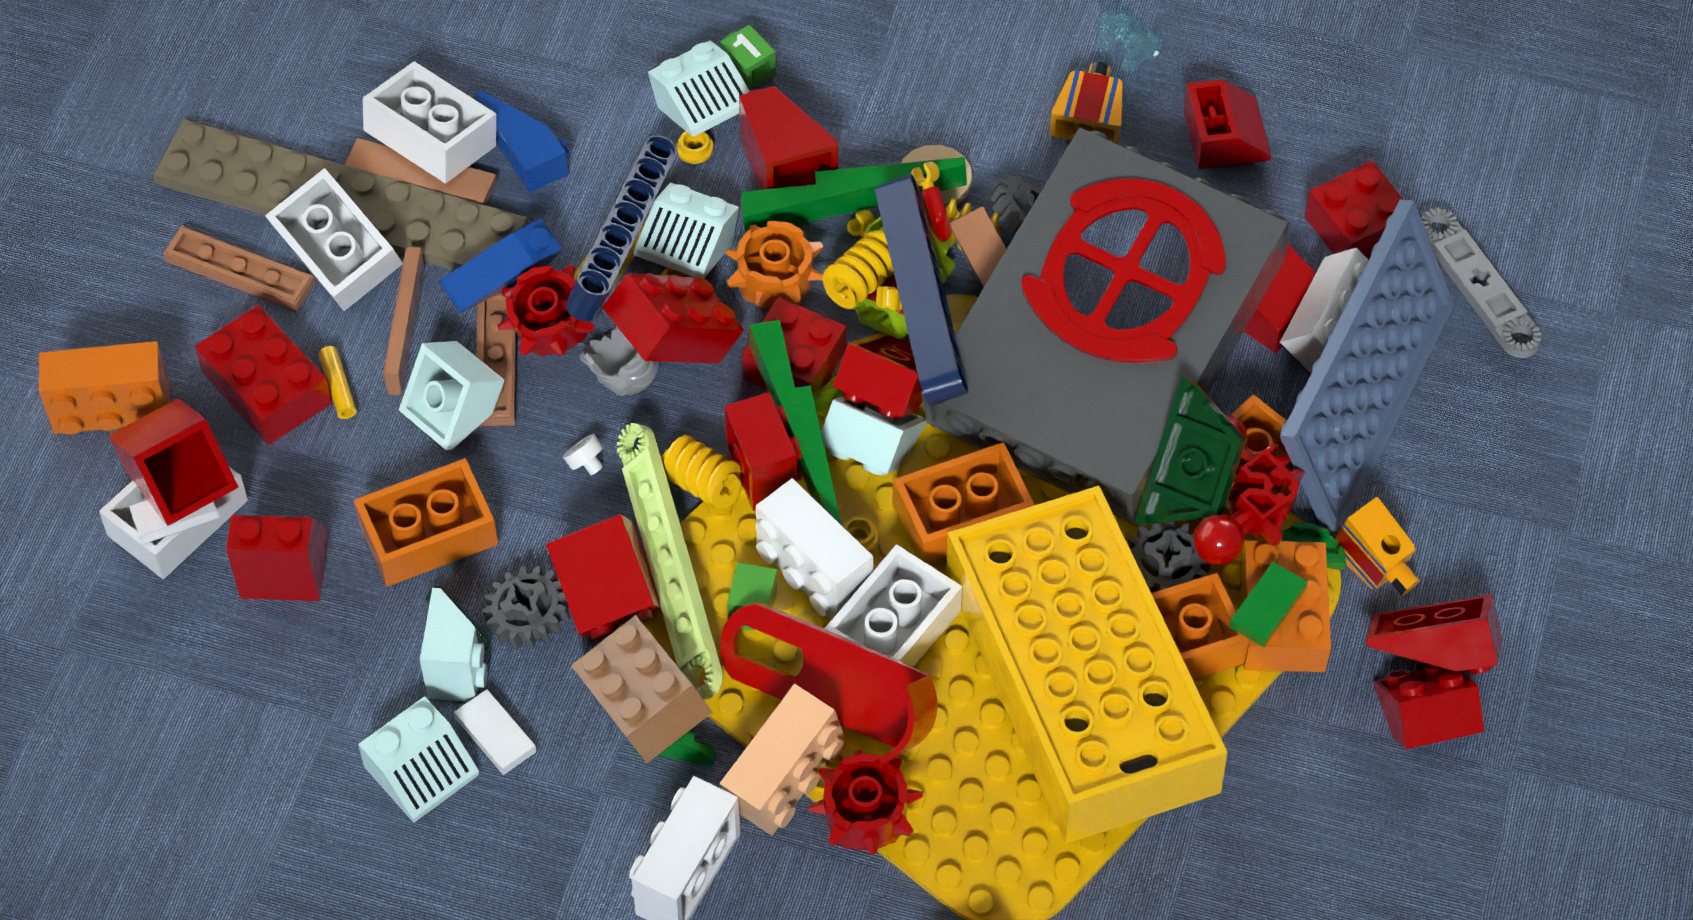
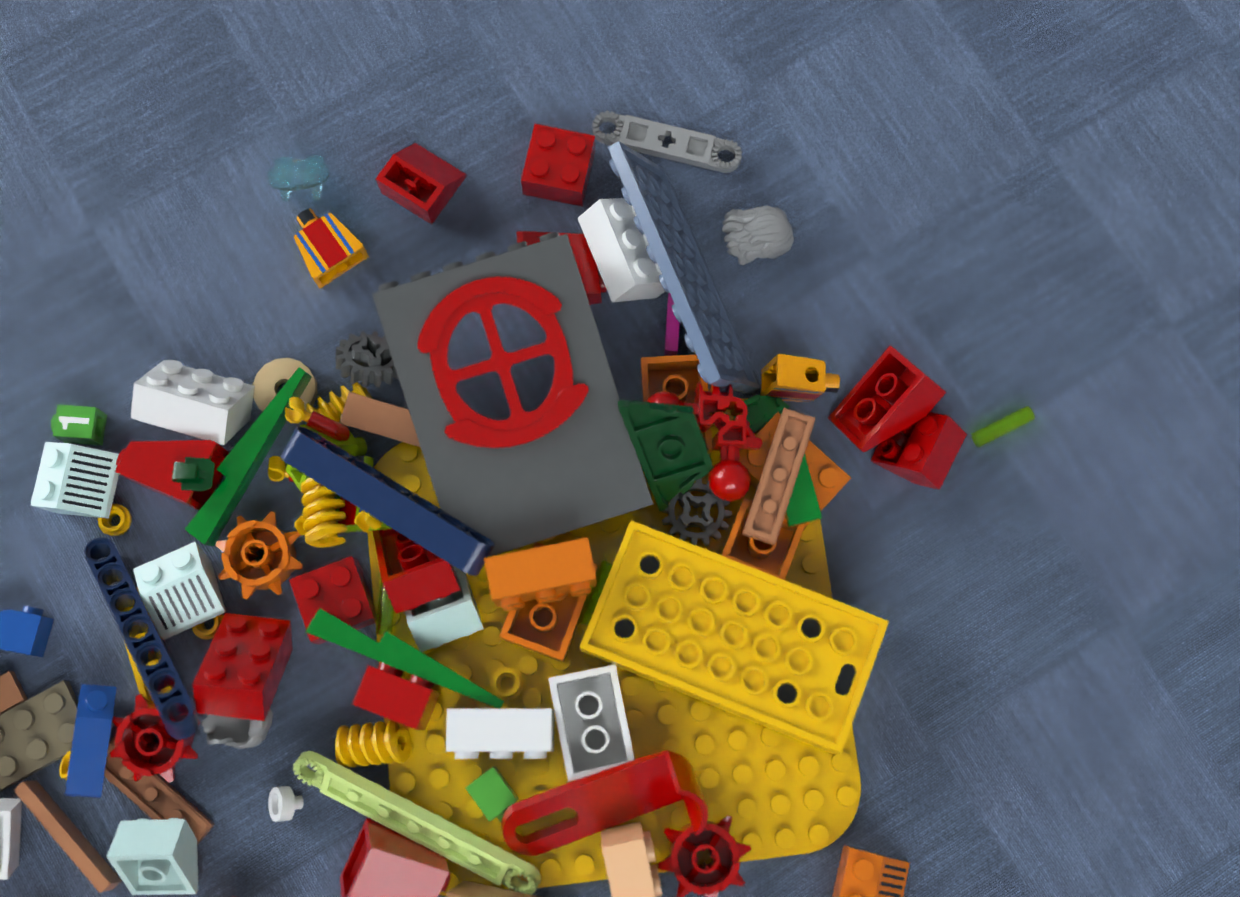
camera: 50 degrees left, 20 degrees up
none -> white brick [131,360,255,445]
none -> dark green piece [172,457,215,491]
none -> orange brick [484,537,597,611]
none -> light grey hair [722,205,794,265]
none -> nougat tile [742,408,816,545]
none -> clear neon green piece [971,406,1035,448]

